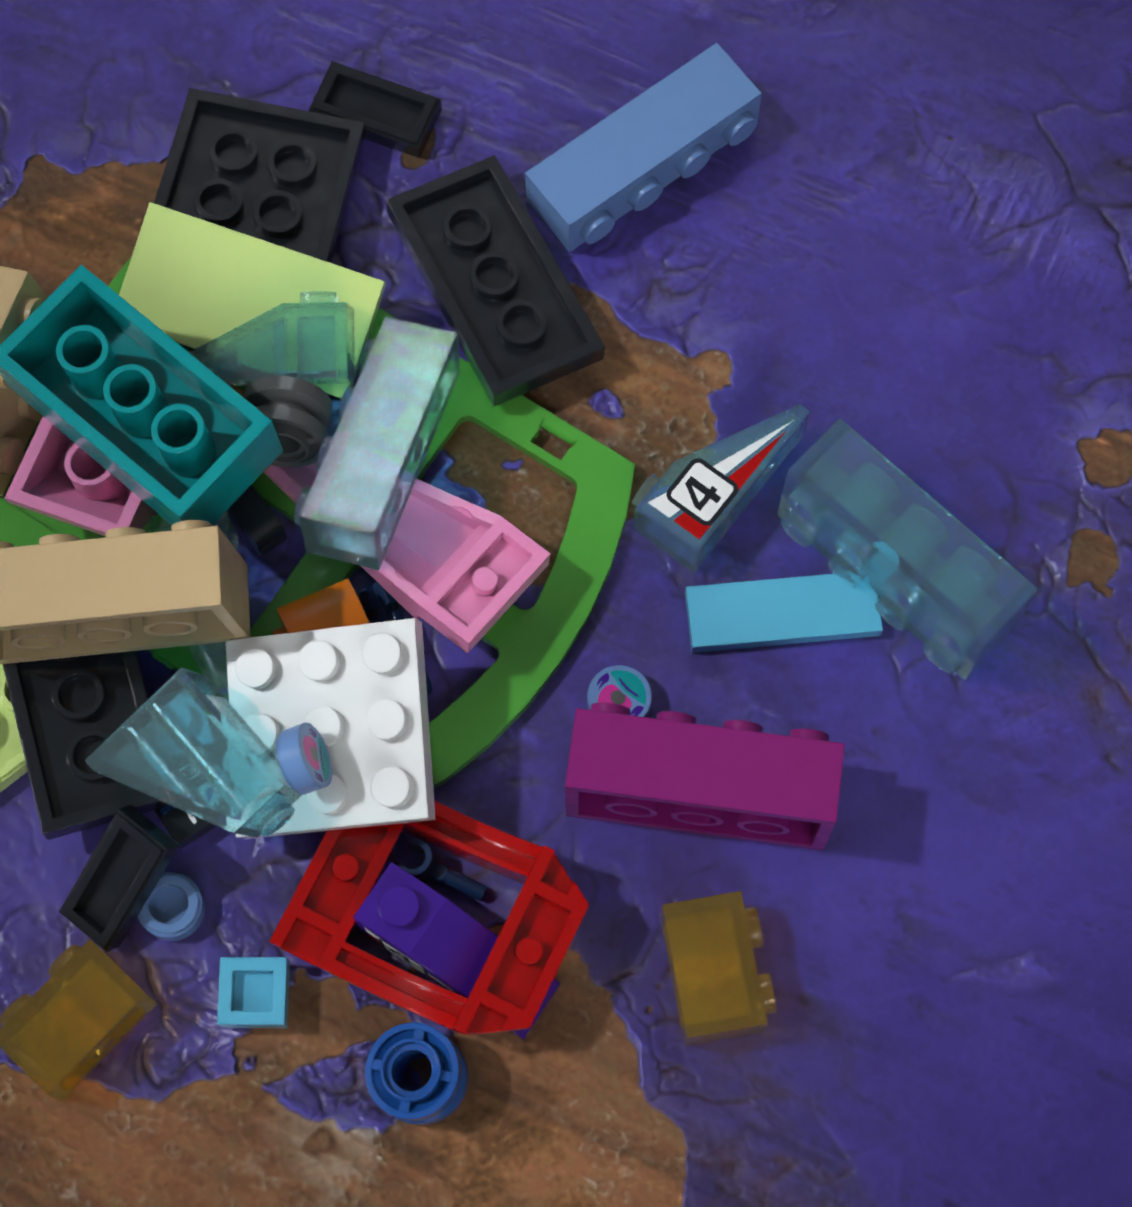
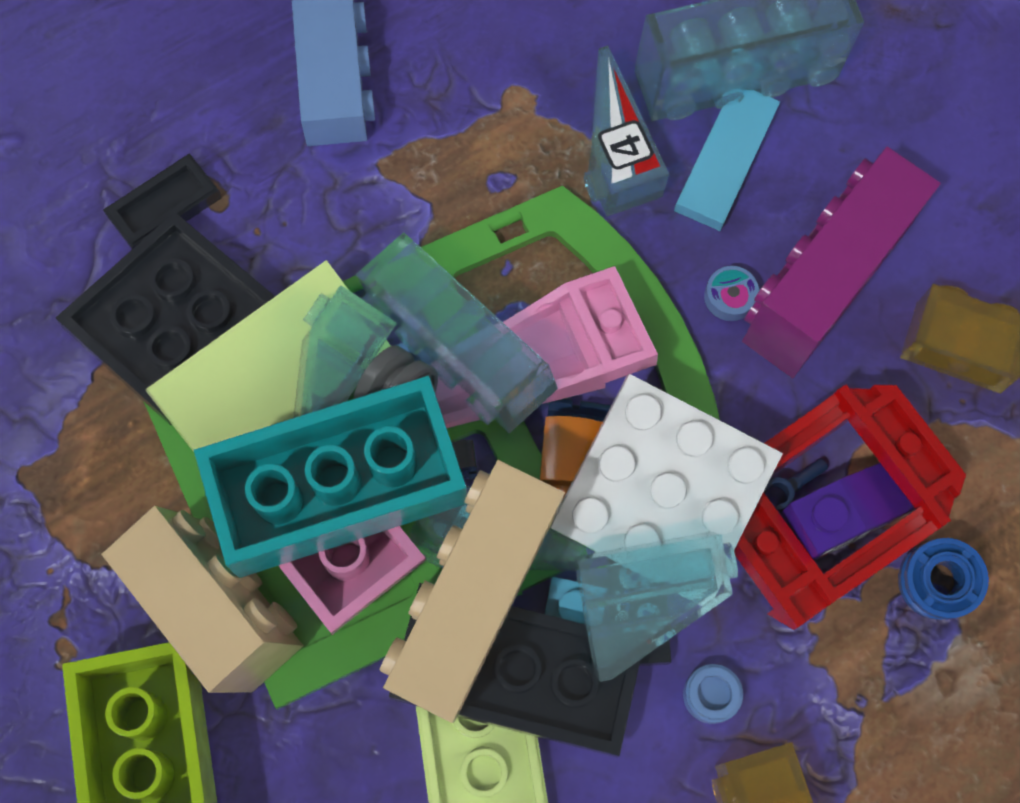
camera: 65 degrees left, 0 degrees up
black tile [59,805,180,952] -> none
medium azure plate [217,957,290,1028] -> none
medium blue tile [276,722,332,795] -> none
black plate [386,155,605,407] -> none

